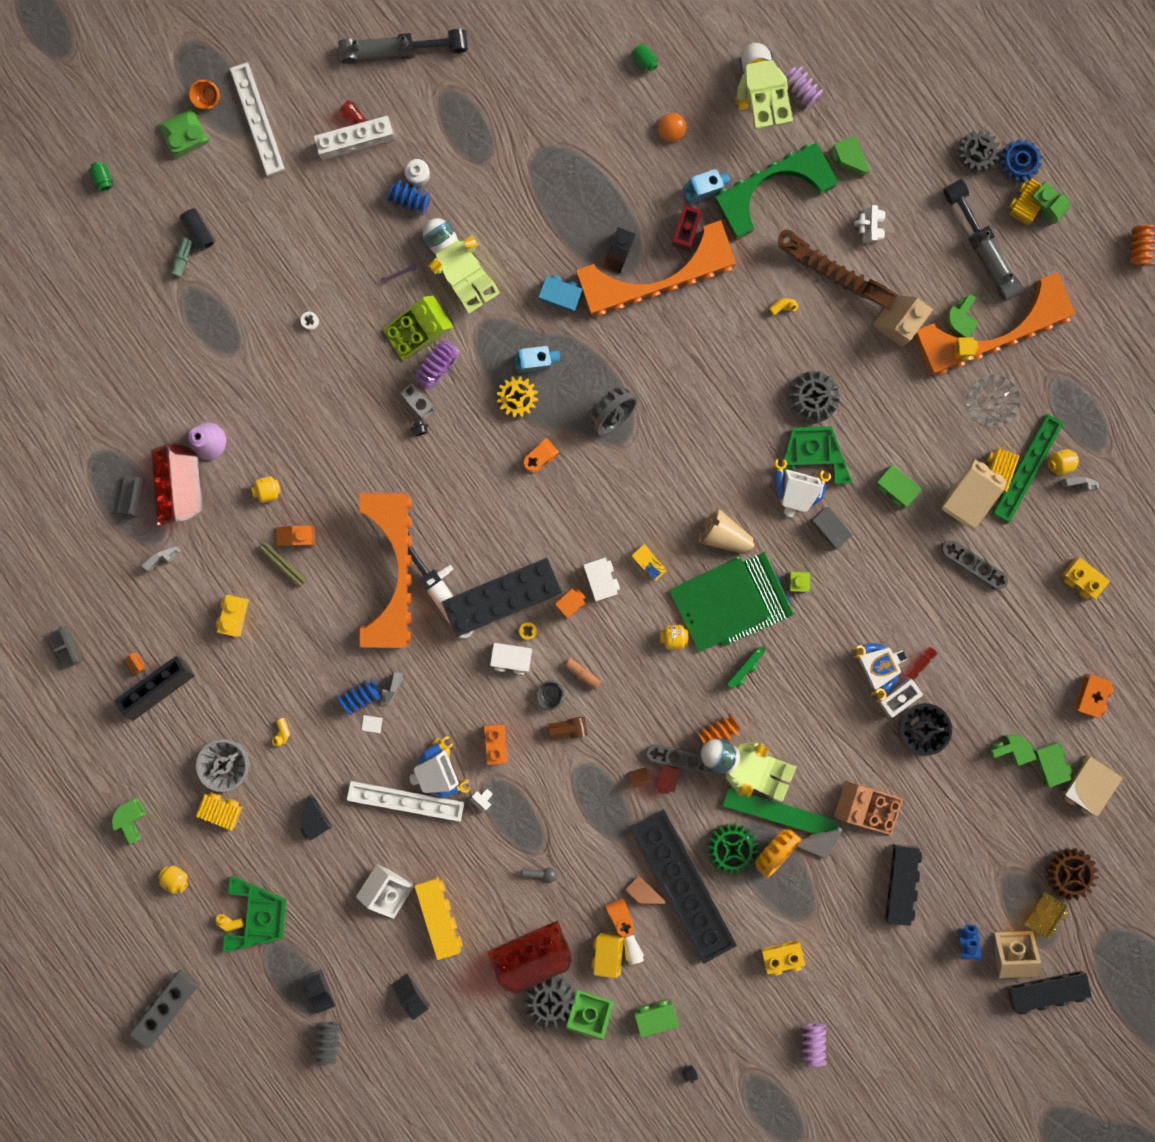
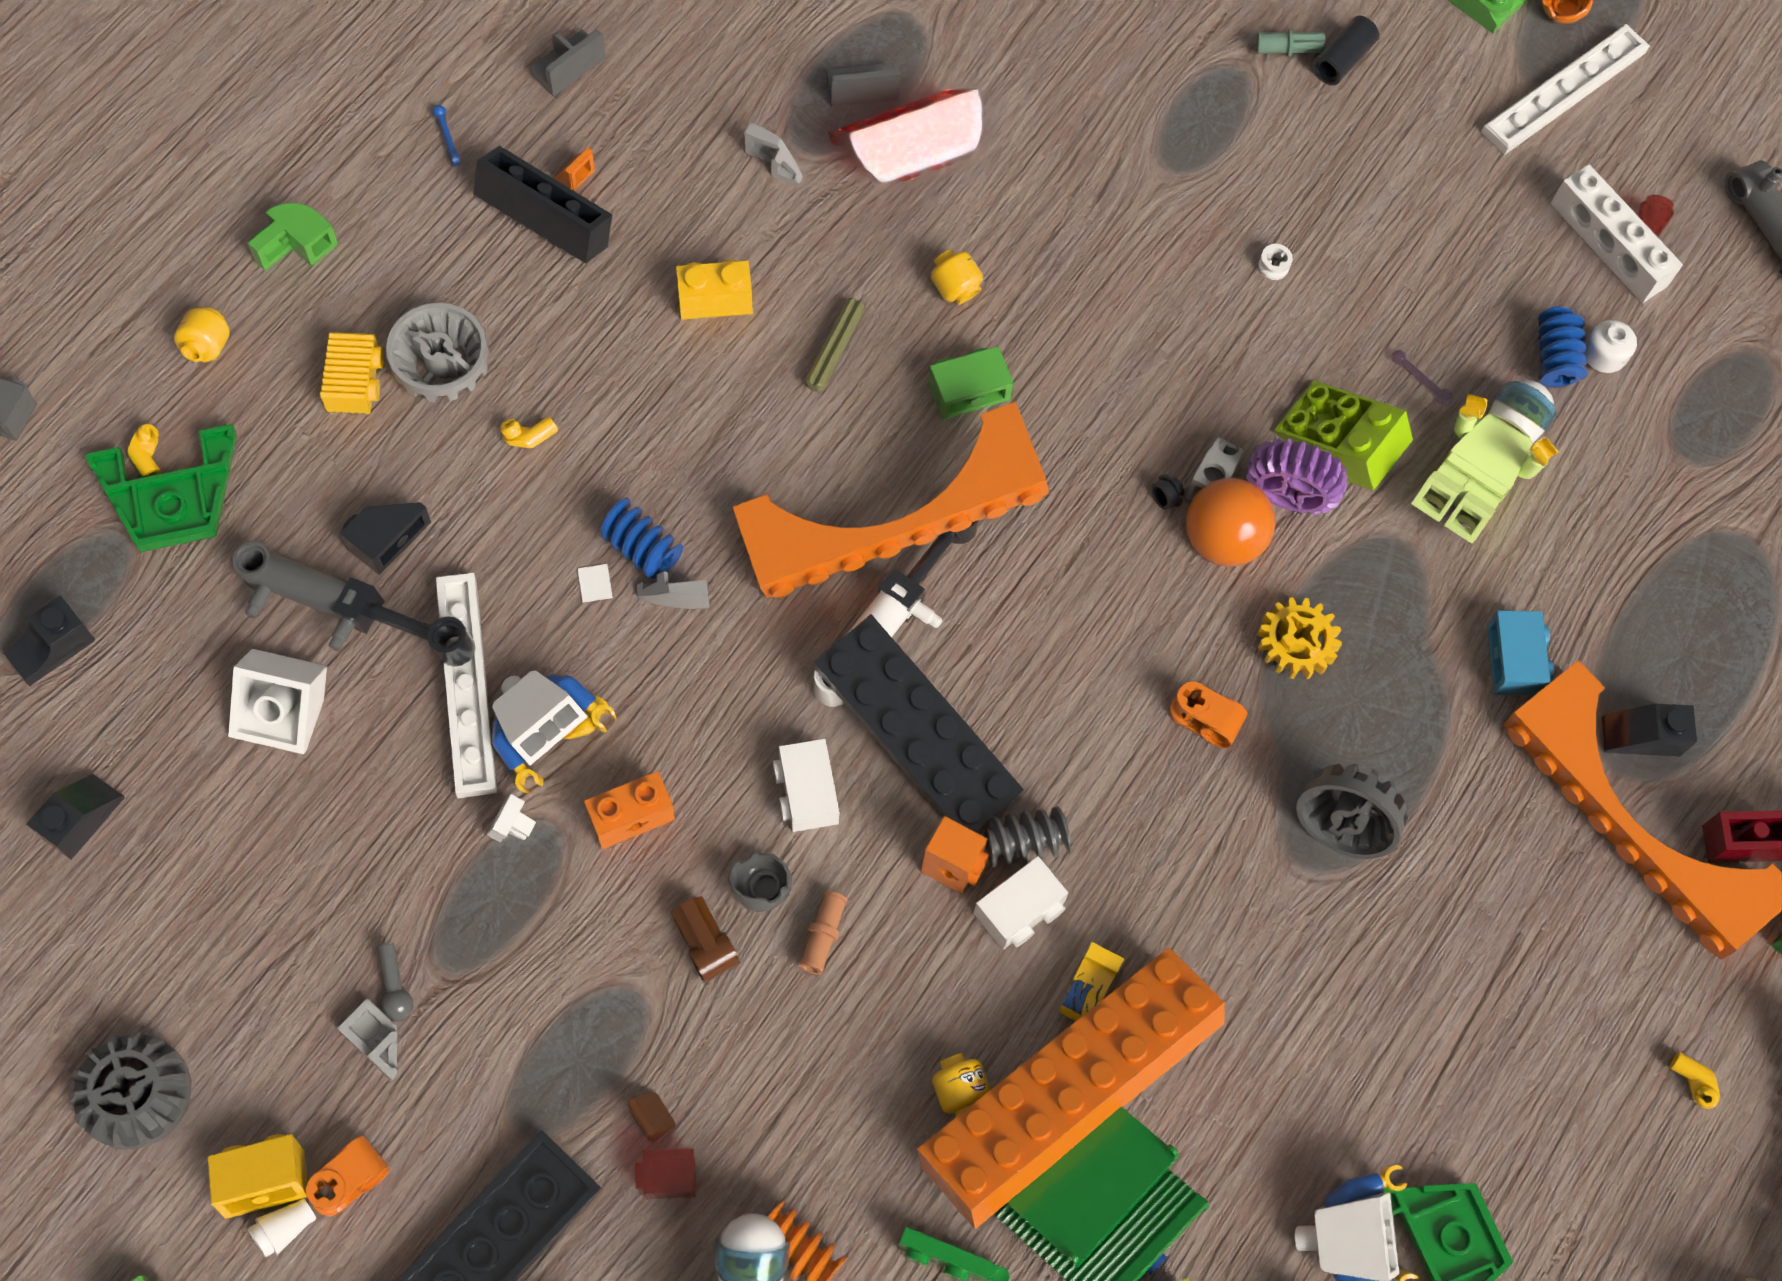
camera: 65 degrees right, 20 degrees down
lavender cone [188,422,226,460] -> none
orange slope [276,525,315,546] -> none
yellow brick [415,877,463,960] -> none
clear red windscreen [487,920,572,994] -> none
dark azure torso [514,346,560,374] -> none
yellow bush [519,622,537,640] -> none
bright green slope [566,990,614,1040] -> none
nougat slope [626,876,667,905] -> none
dark grey beam [646,744,717,775] -> none
tan cone [699,508,754,554] -> none
dark grey gear [787,371,840,424] -> none
none -> piece [232,541,476,667]
none -> light grey slope [337,998,397,1081]
none -> blue hinge [432,105,460,166]
none -> orange brick [917,947,1225,1229]
none -> bright green brick [928,346,1014,420]
none -> dark grey piece [985,806,1071,868]
none -> orange piece [1186,478,1275,567]

